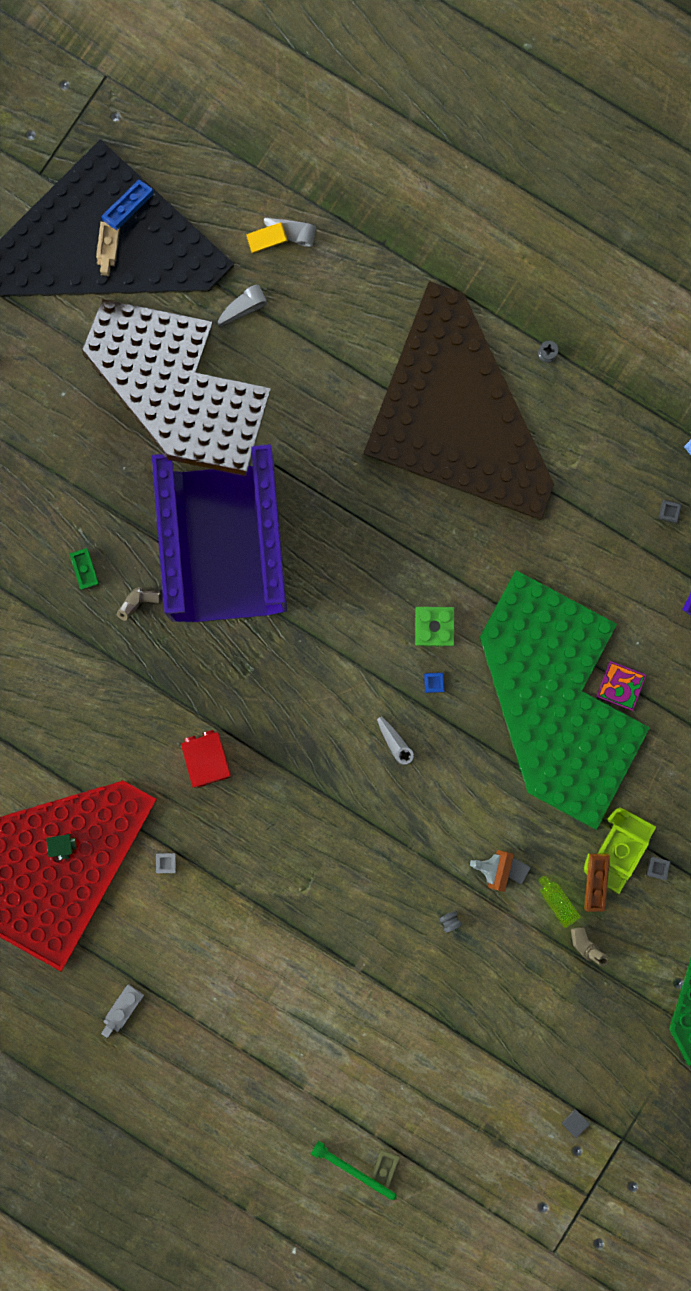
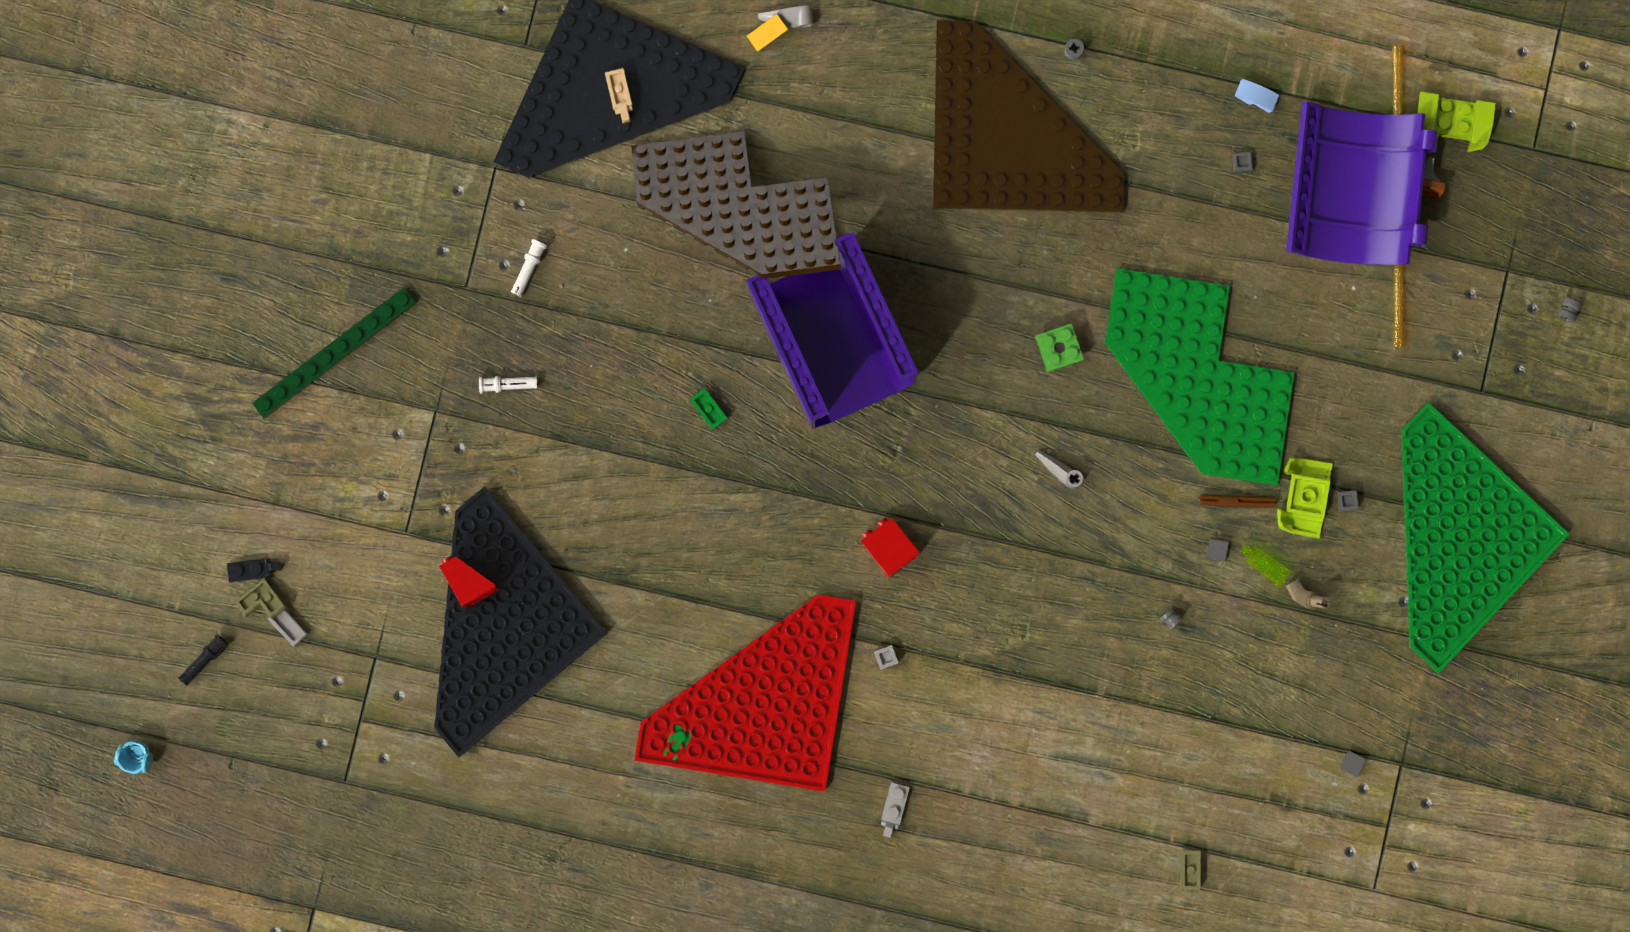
camera: 15 degrees left, 0 degrees up
dark green brick [46,834,77,860] -> none
blue plate [102,180,154,231] -> none
dark tan arm [117,587,160,621] -> none
light grey piece [217,285,267,326] -> none
green piece [311,1140,397,1201] -> none
blue tile [424,673,444,693] -> none
piece [470,850,514,892] -> none
dark orange tile [584,854,610,912] -> none
tile [596,661,646,711] -> none
none -> reddish brown axle [1200,494,1276,508]

